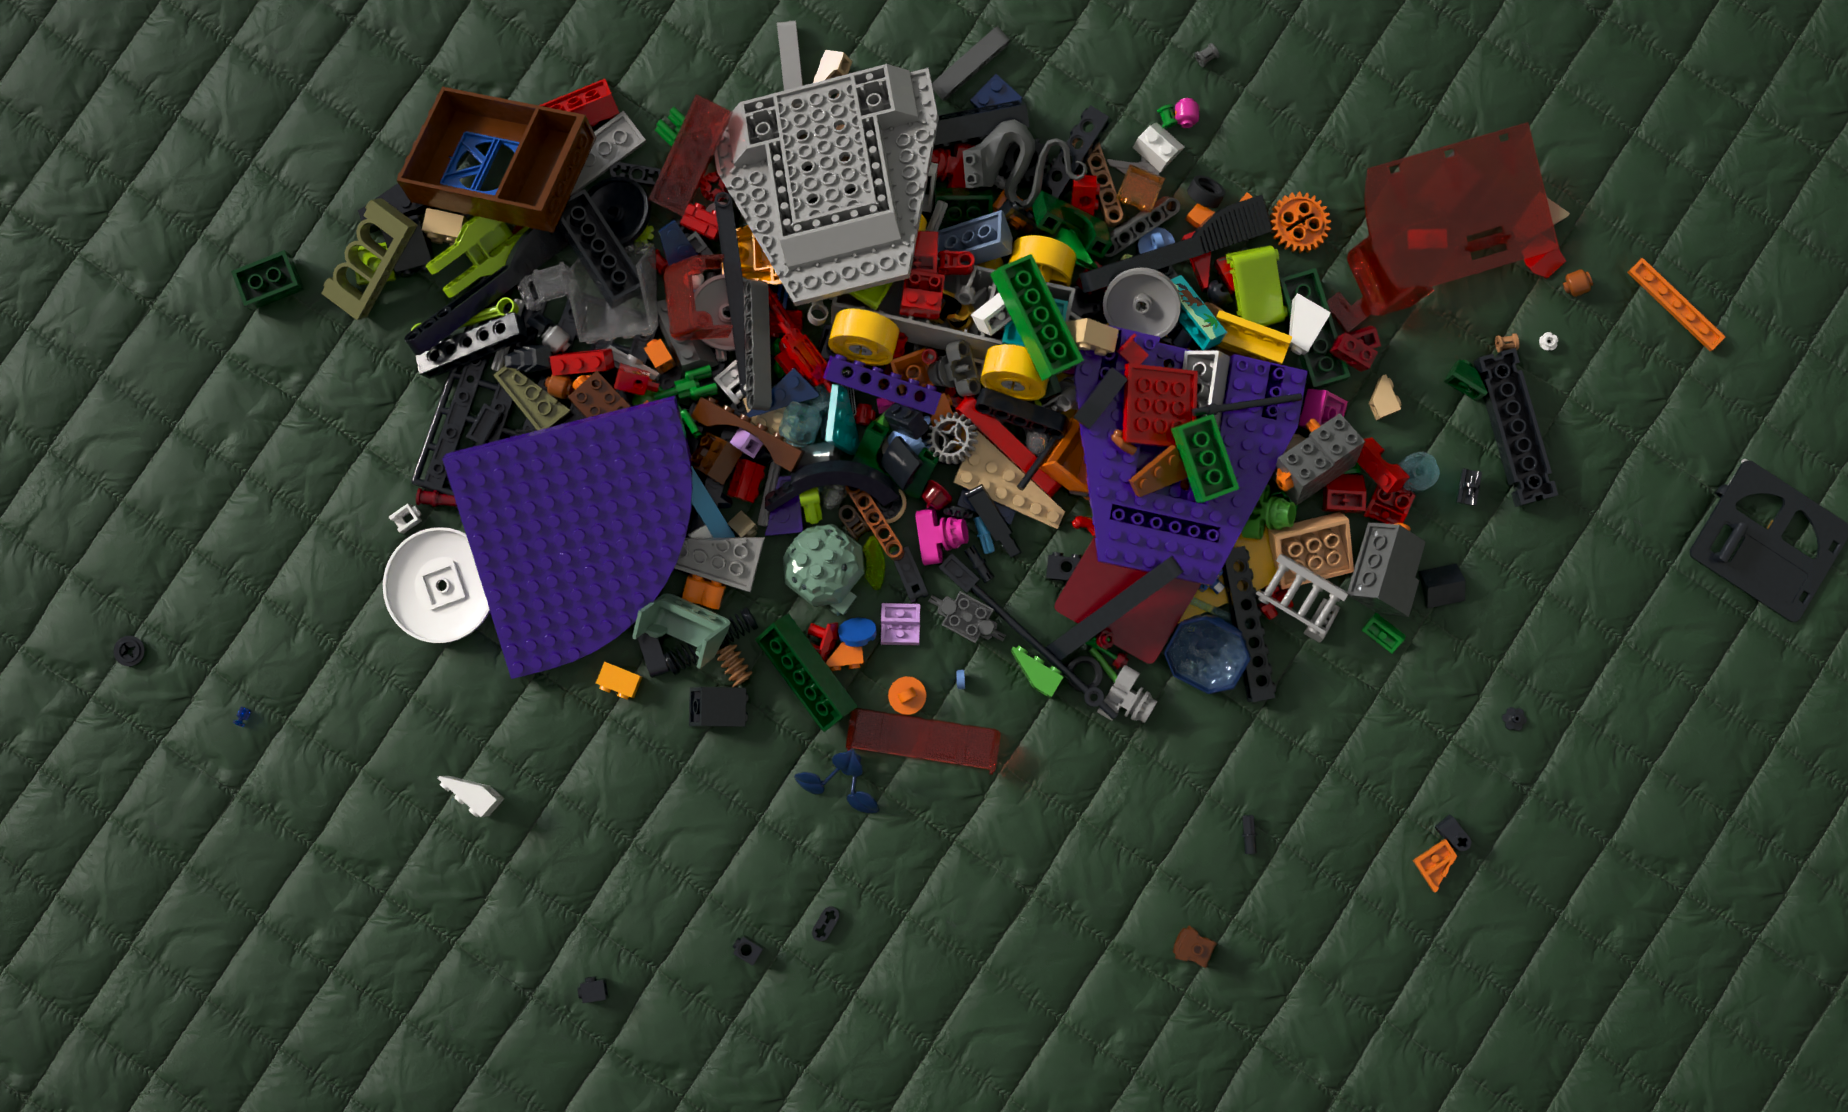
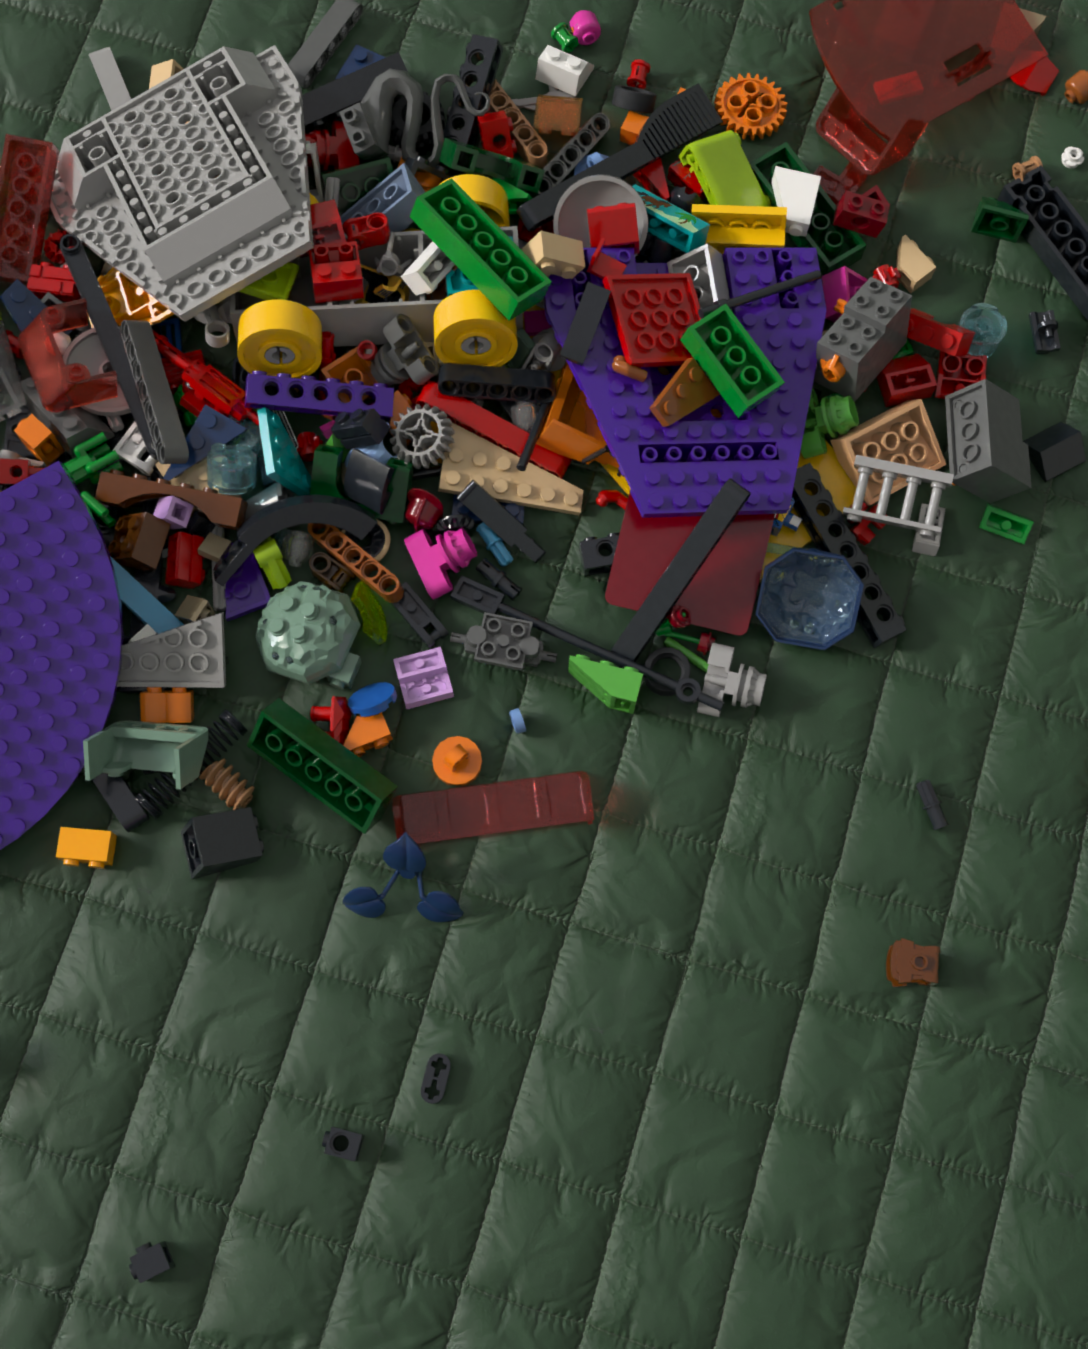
camera: 20 degrees left, 10 degrees down
none -> dark tan tile [198,532,232,562]
none -> red slope [587,203,640,254]
none -> red bush [626,59,651,89]
none -> red gear [873,264,901,288]

